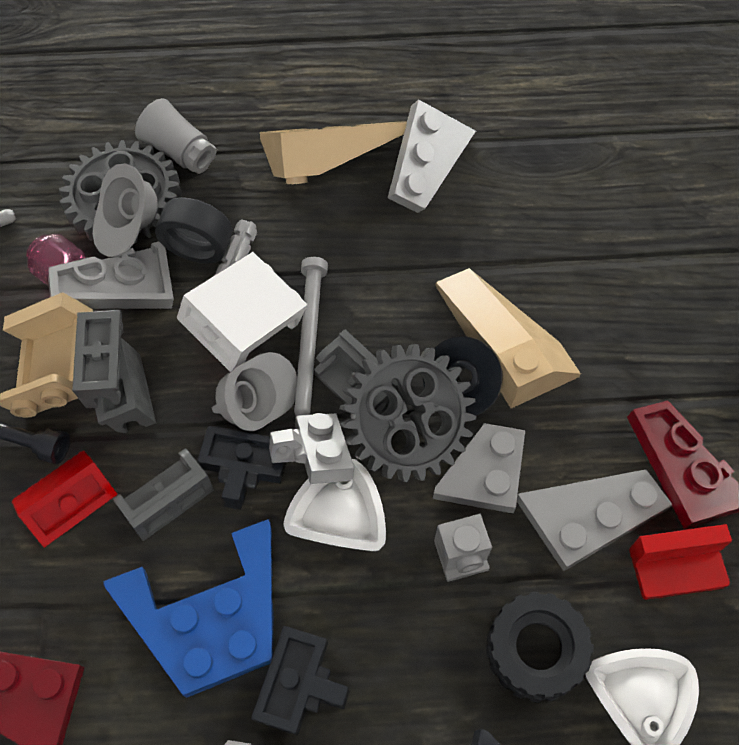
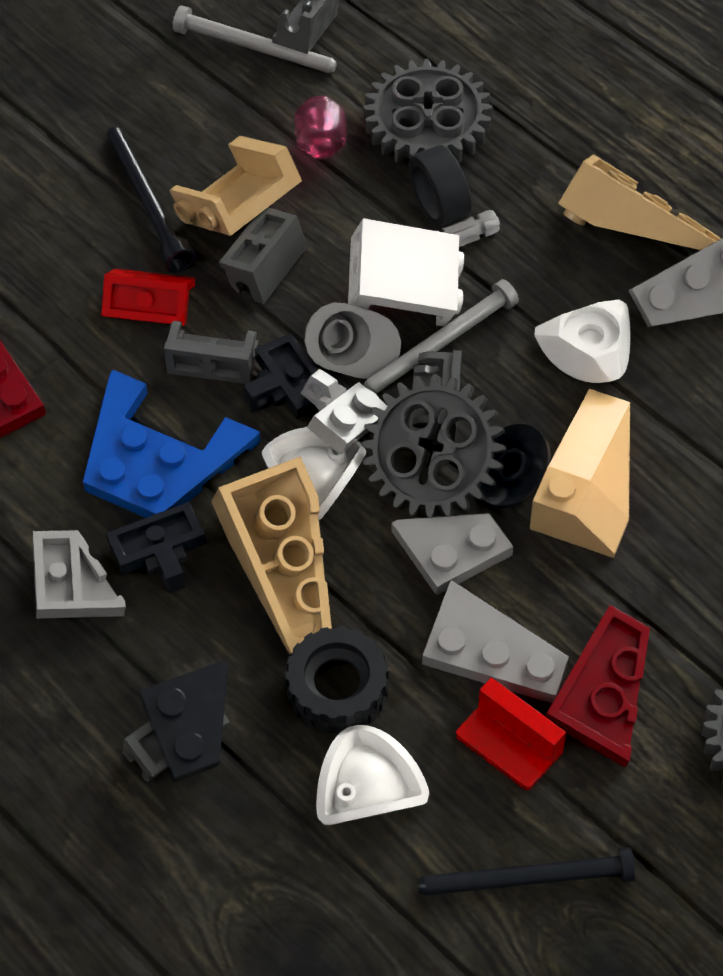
camera: 50 degrees right, 5 degrees down
light grey wing [48,242,174,309] -> none
dark grey hinge [72,310,123,408] -> none
light grey piece [92,163,158,257] -> none
light grey plant [135,98,216,174] -> none
light grey brick [434,514,492,582] -> none
none -> tan wedge [211,456,332,655]
none -> white hat [534,300,630,383]

